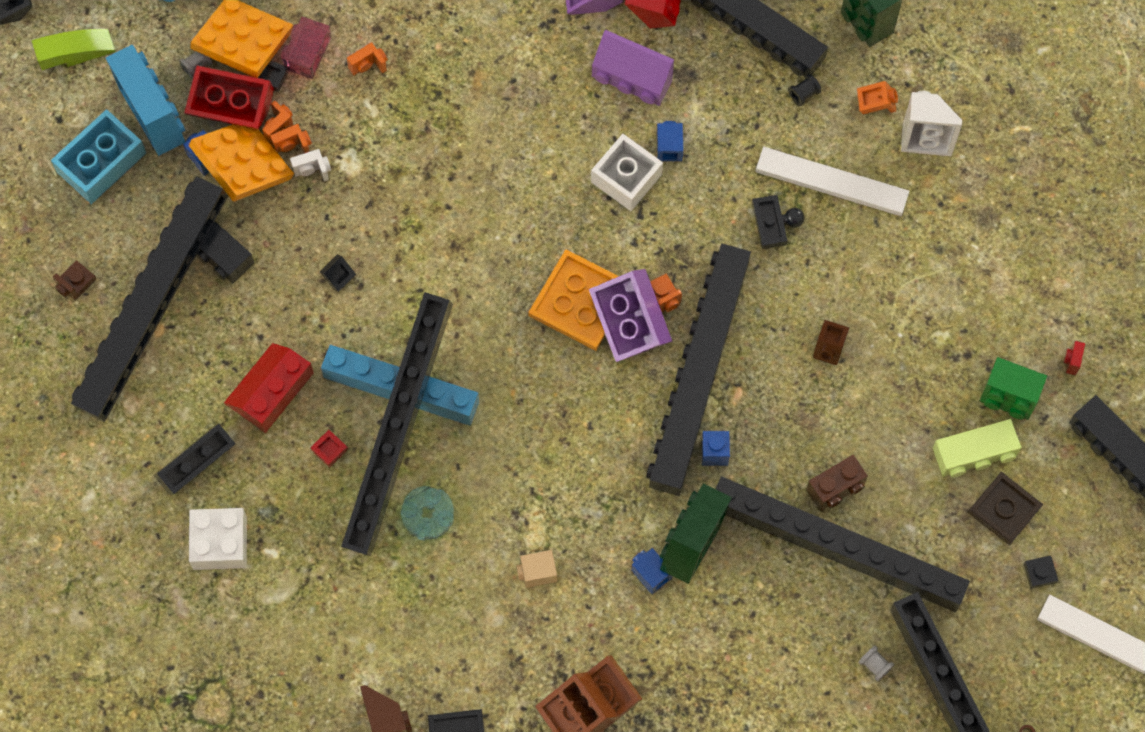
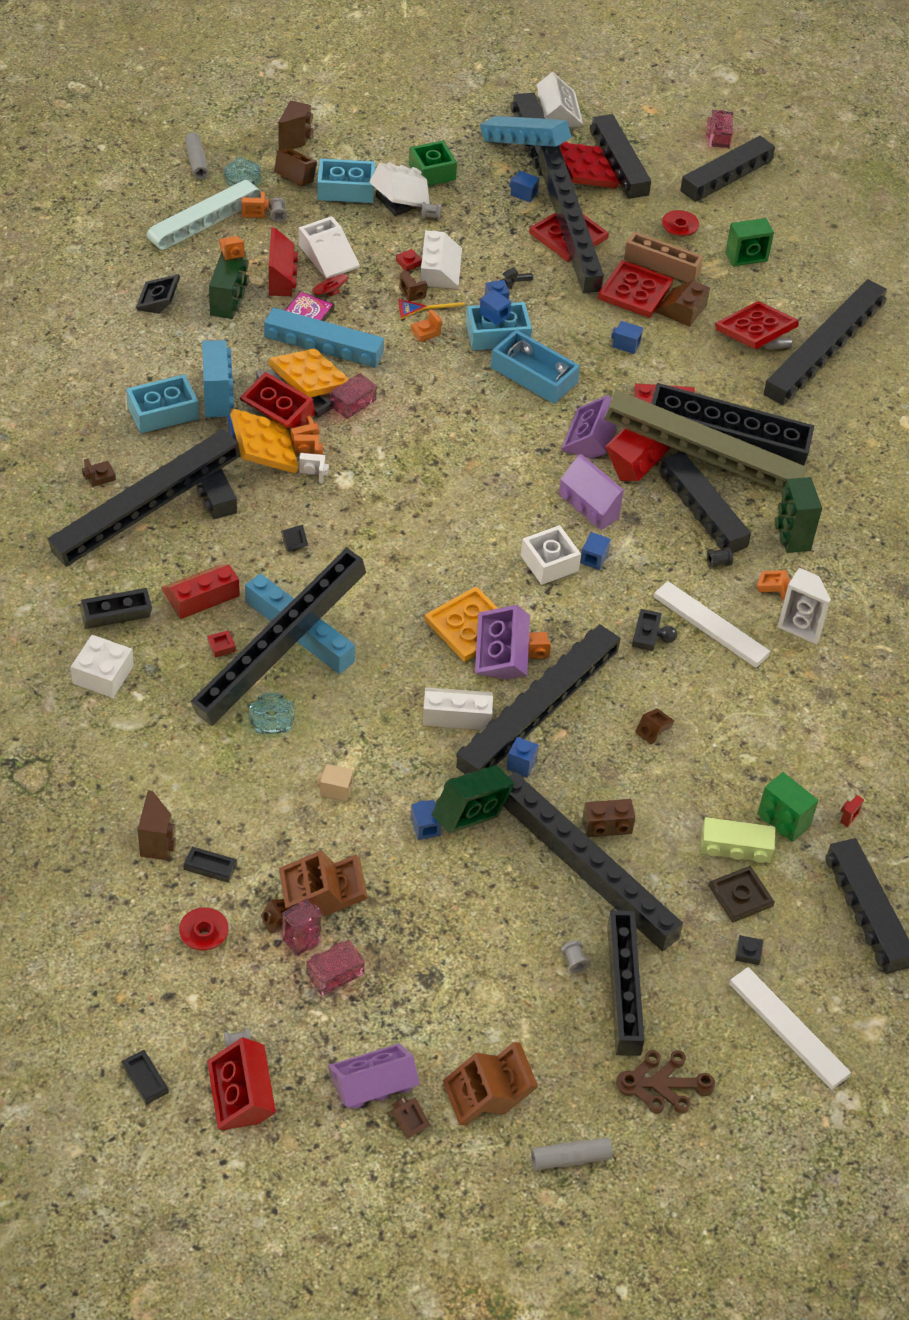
camera: 20 degrees right, 20 degrees down
lime slope [31,29,116,70] -> none
orange bracket [347,42,388,75] -> none
none -> white slope [422,687,493,730]

